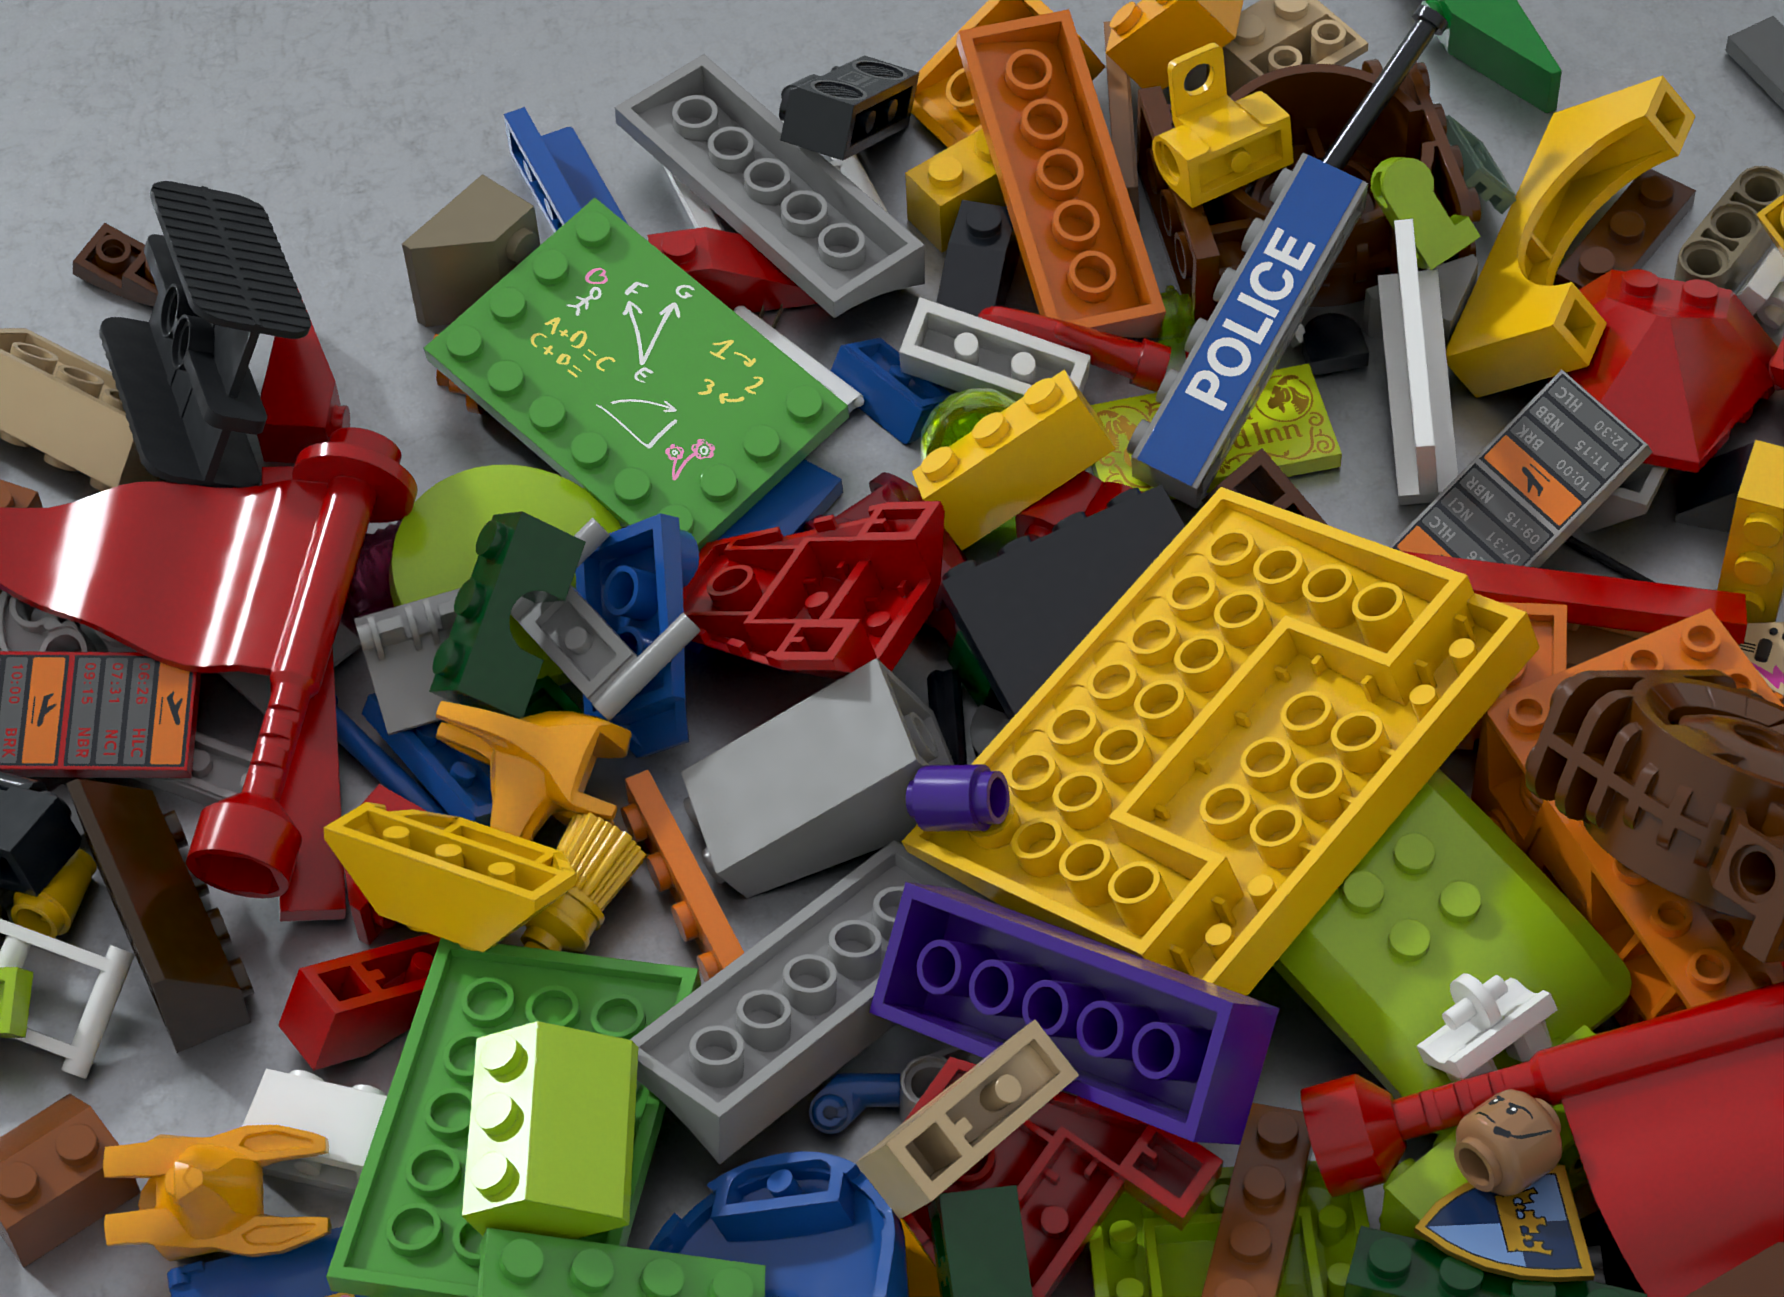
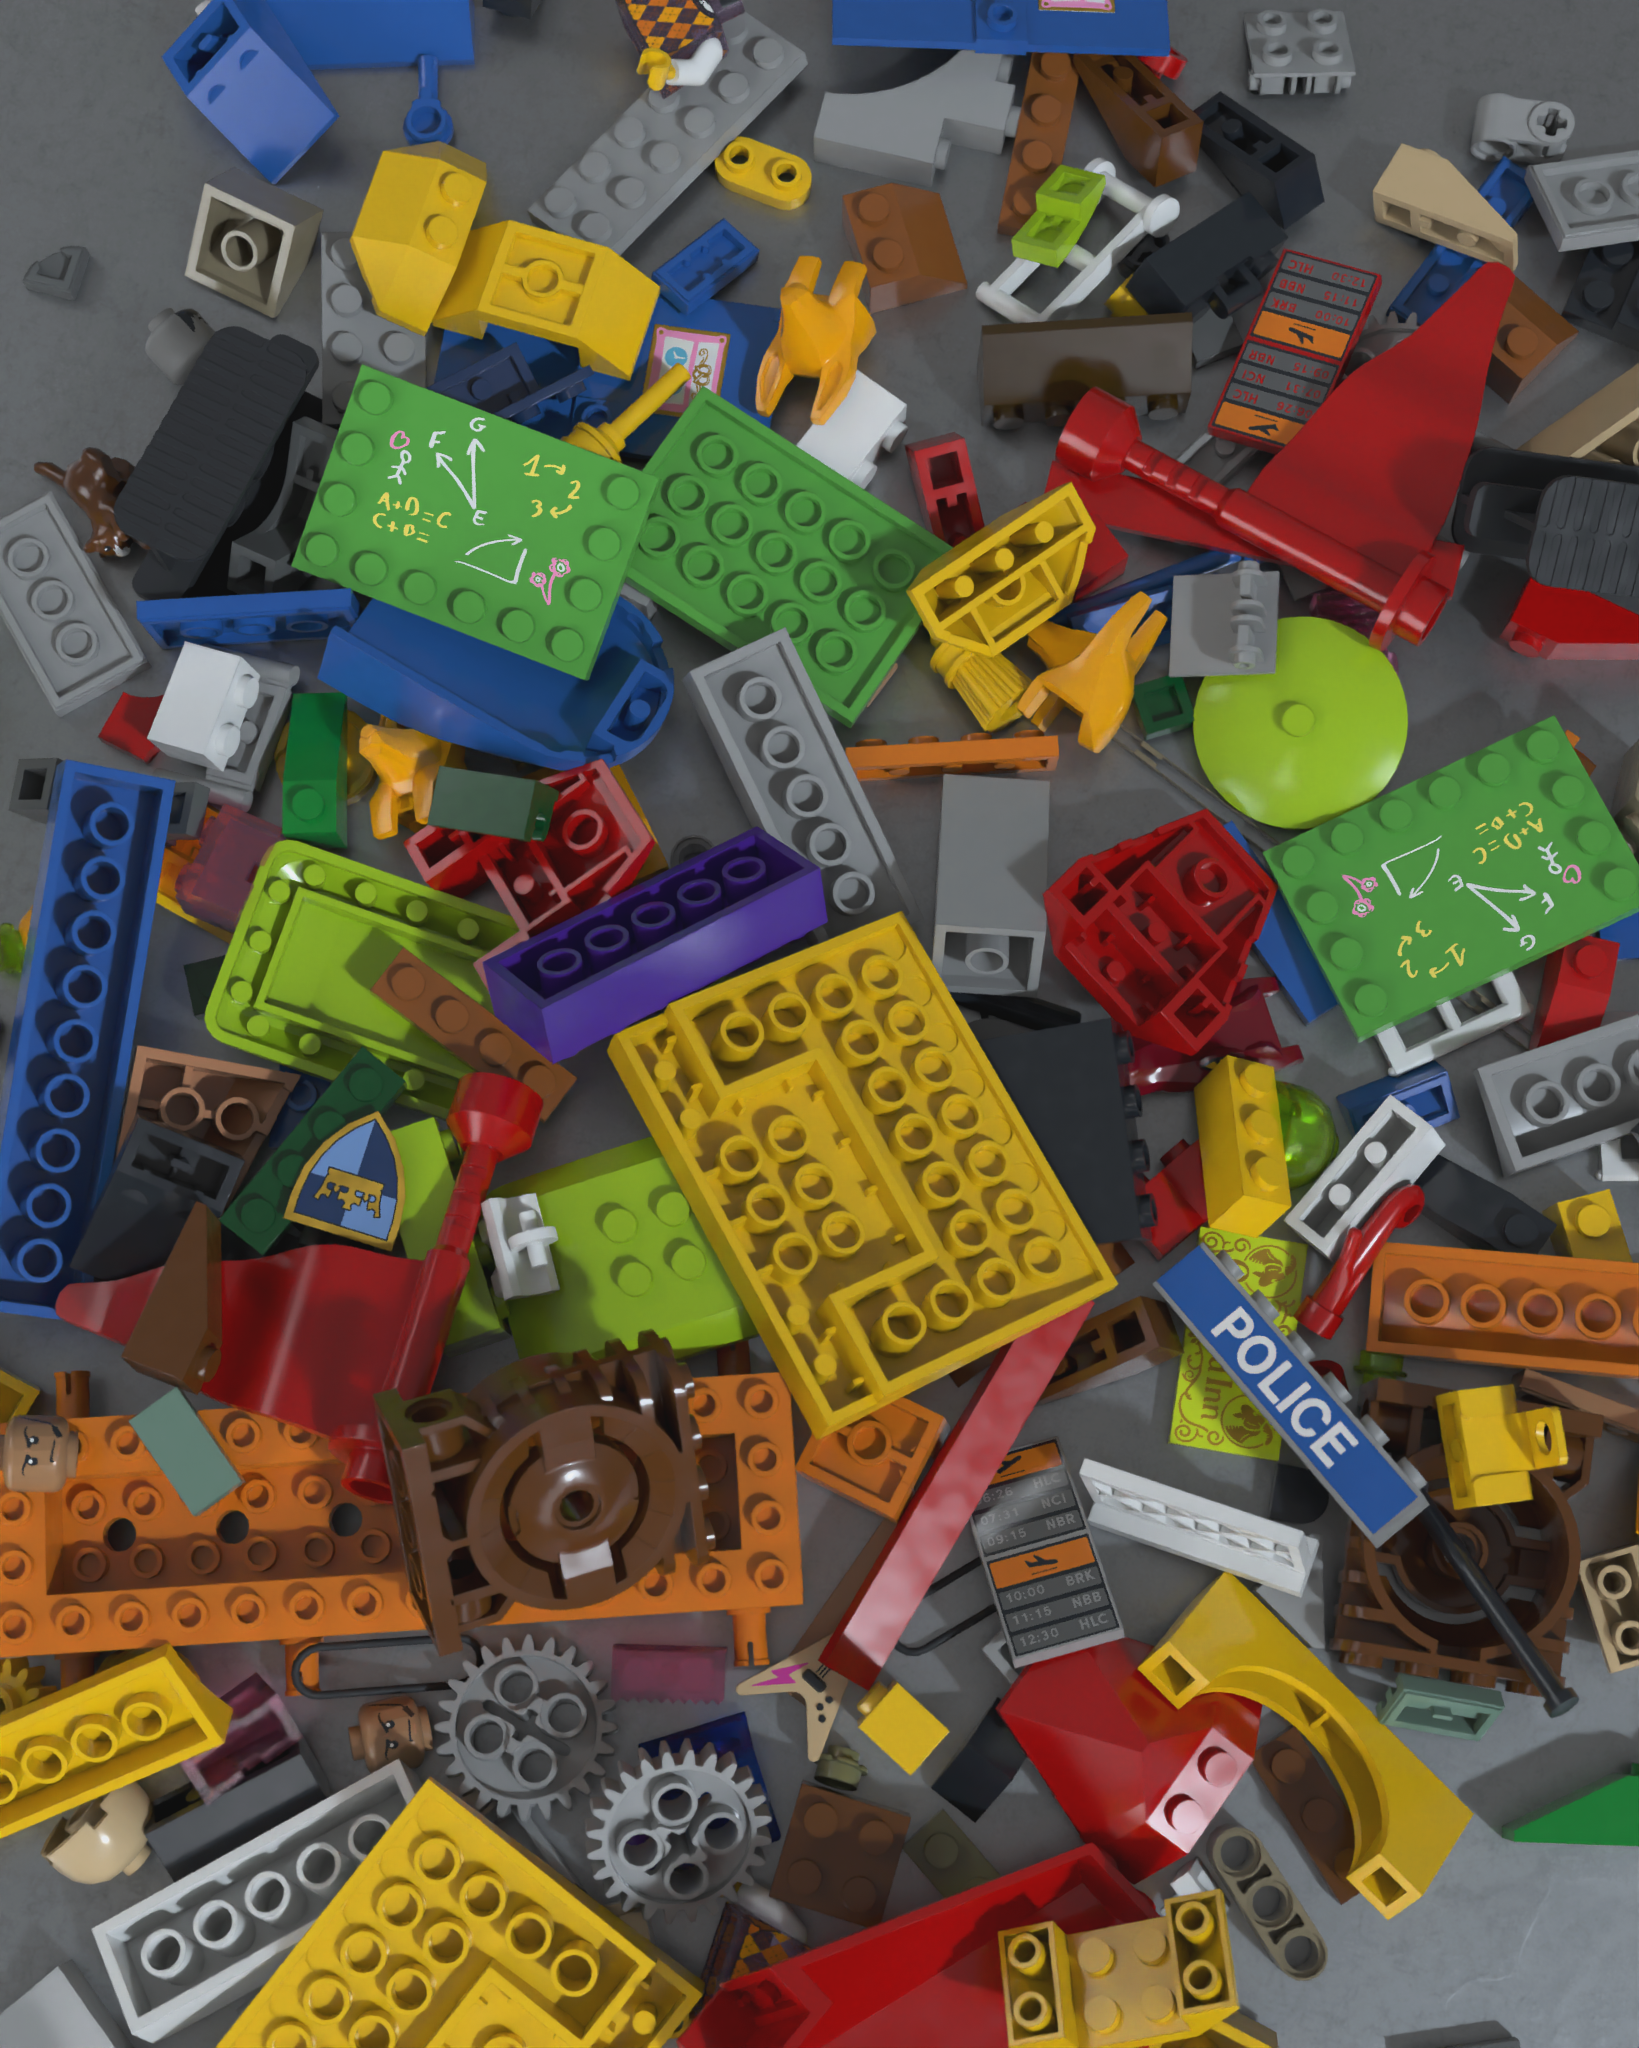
camera: 110 degrees right, 25 degrees up
dark green arch [429,511,586,719] -> none
lime slope [462,1021,639,1239] -> none
light grey plate [511,517,701,721] -> none
blue slope [575,513,699,758] -> none
blue arm [809,1073,901,1134] -> none
tan slope [856,1020,1079,1219] -> none
dark purple brick [906,764,1010,832] -> none
lime leg [1371,157,1481,270] -> none
medium nougat head [1454,1089,1562,1197] -> none

